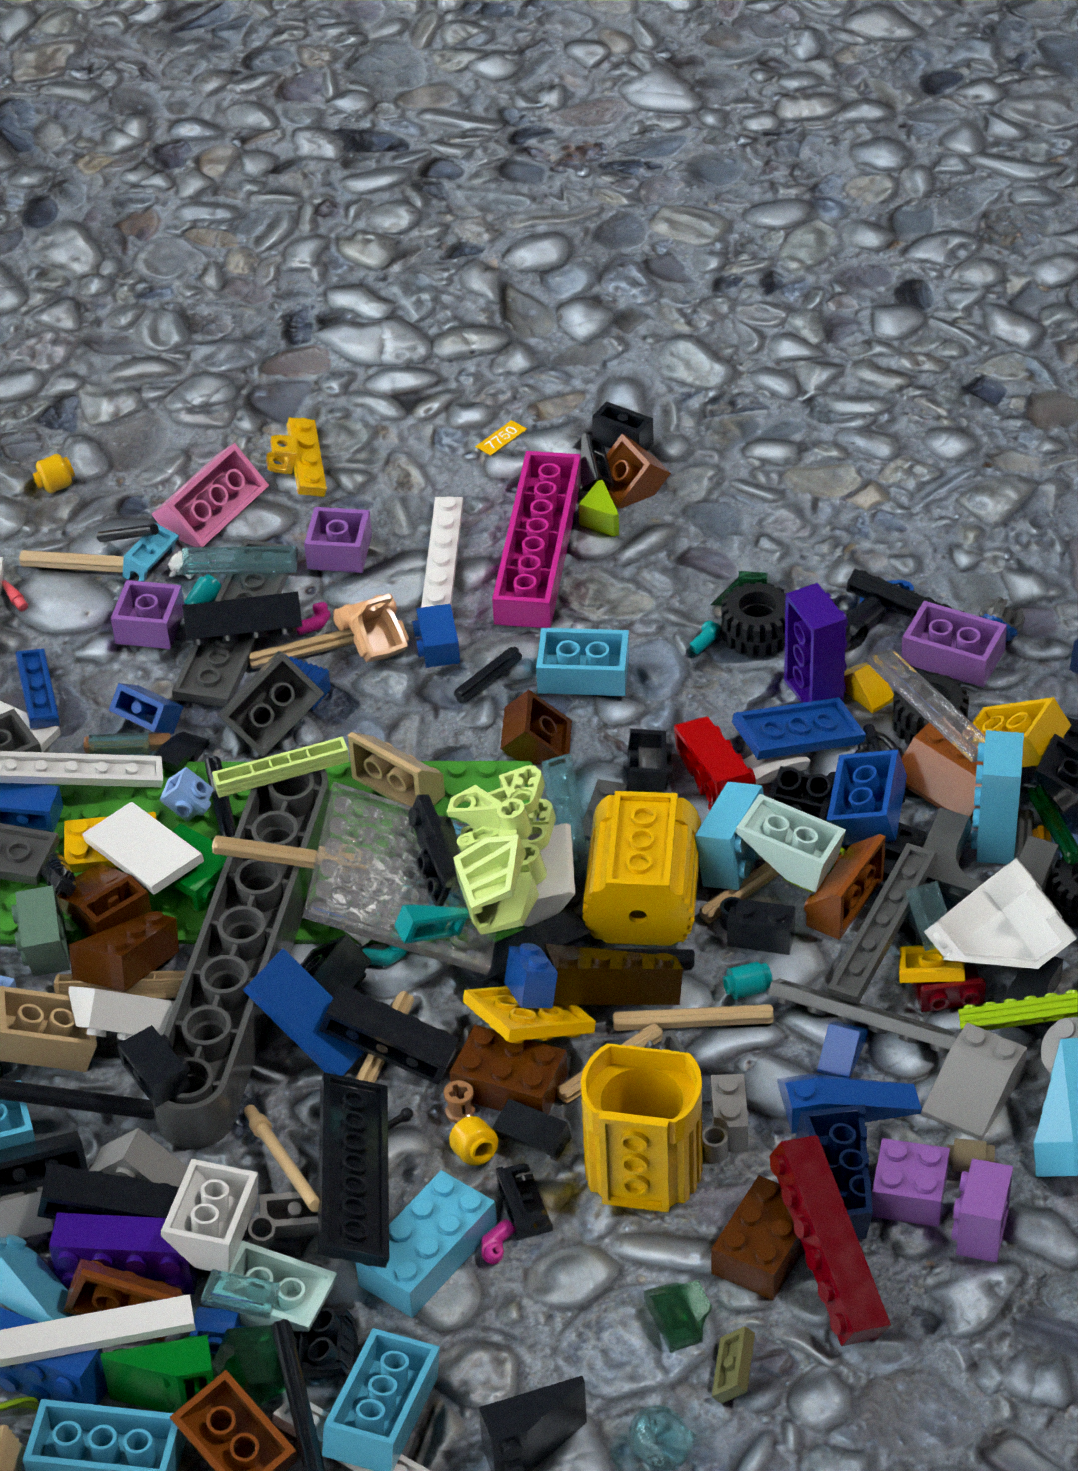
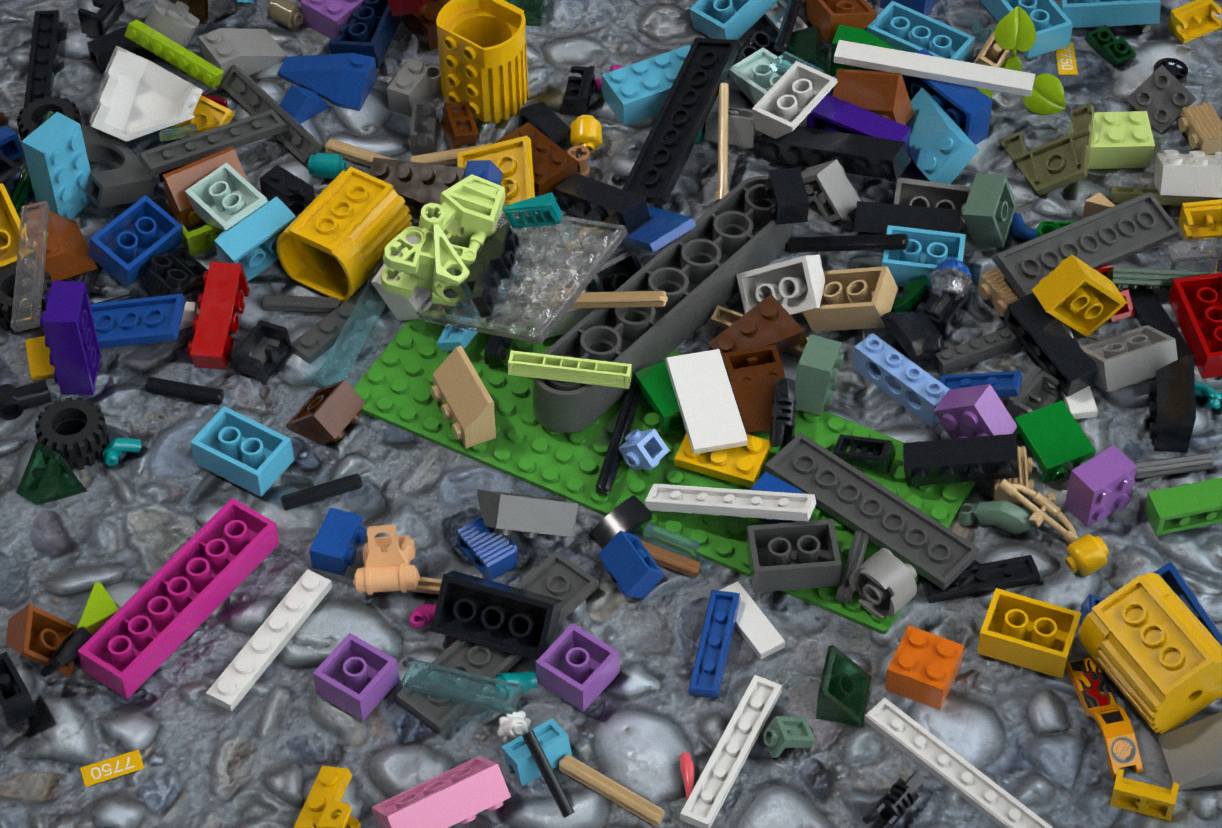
camera: 155 degrees left, 5 degrees up
none -> black axle [145,377,224,405]

